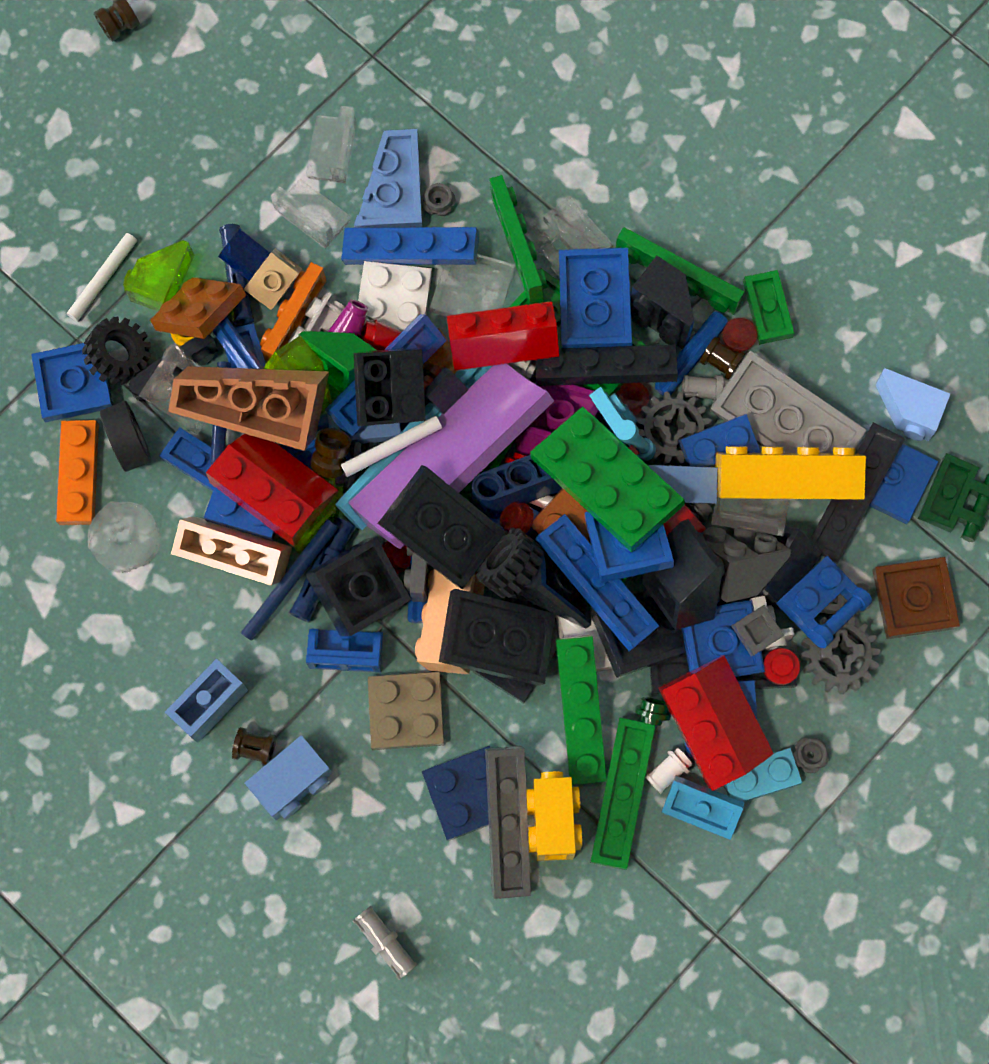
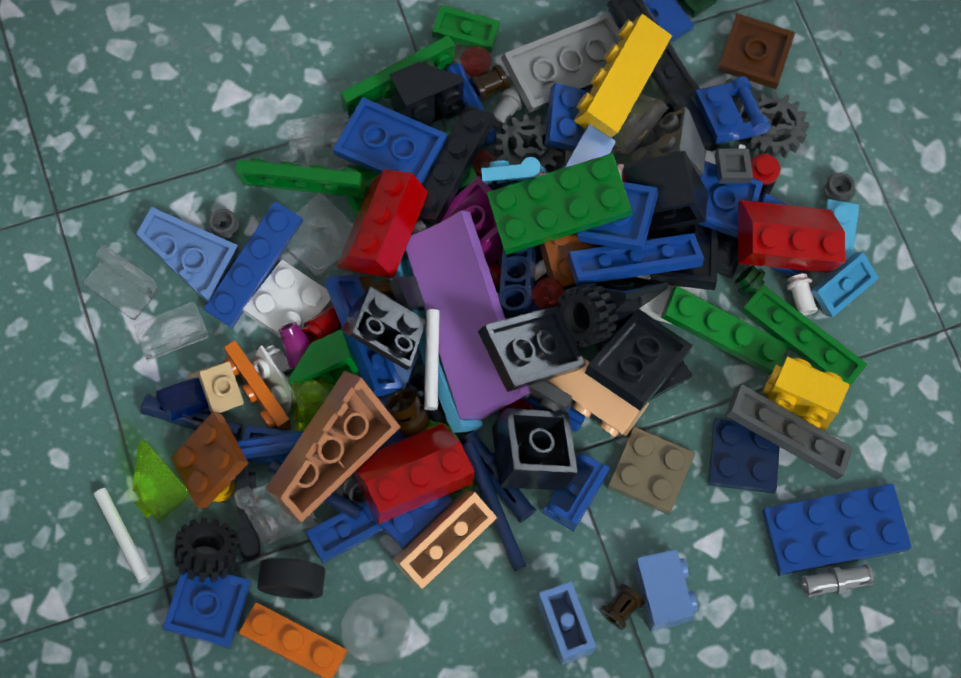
camera: 70 degrees left, 5 degrees down
none -> blue plate [762,483,912,576]

